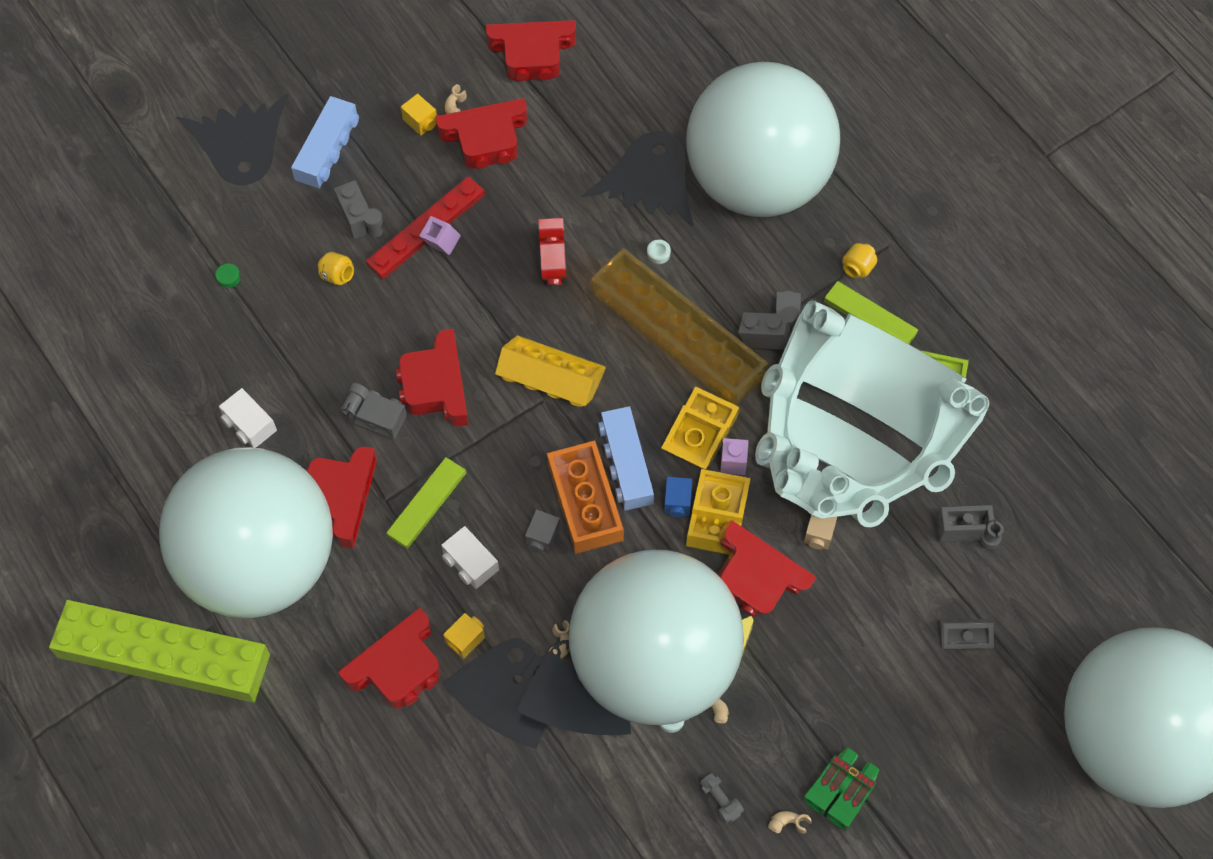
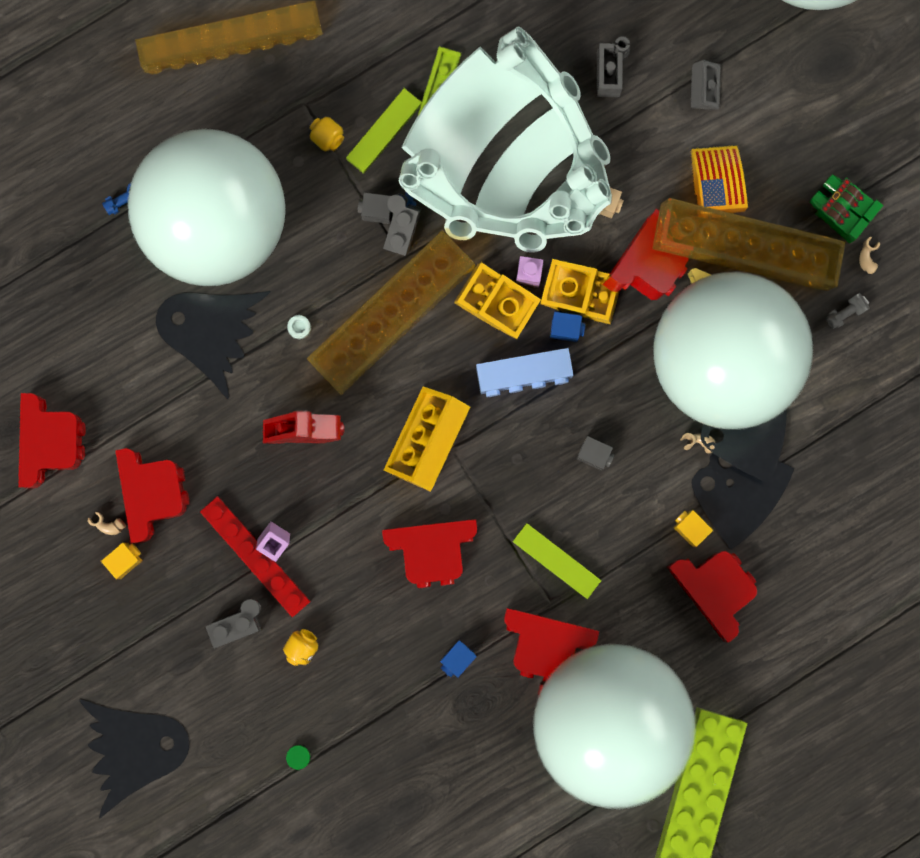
camera: 90 degrees left, 20 degrees up
white brick [219,388,277,448] -> none
light blue brick [291,96,359,189] -> none
dark grey hinge [340,383,407,440] -> none
white brick [442,526,499,589] -> none
orange brick [547,441,624,554] -> none
none -> clear yellow brick [135,0,323,74]
none -> blue brick [440,640,477,678]
none -> clear yellow brick [652,198,845,291]
none -> slope [691,146,748,215]

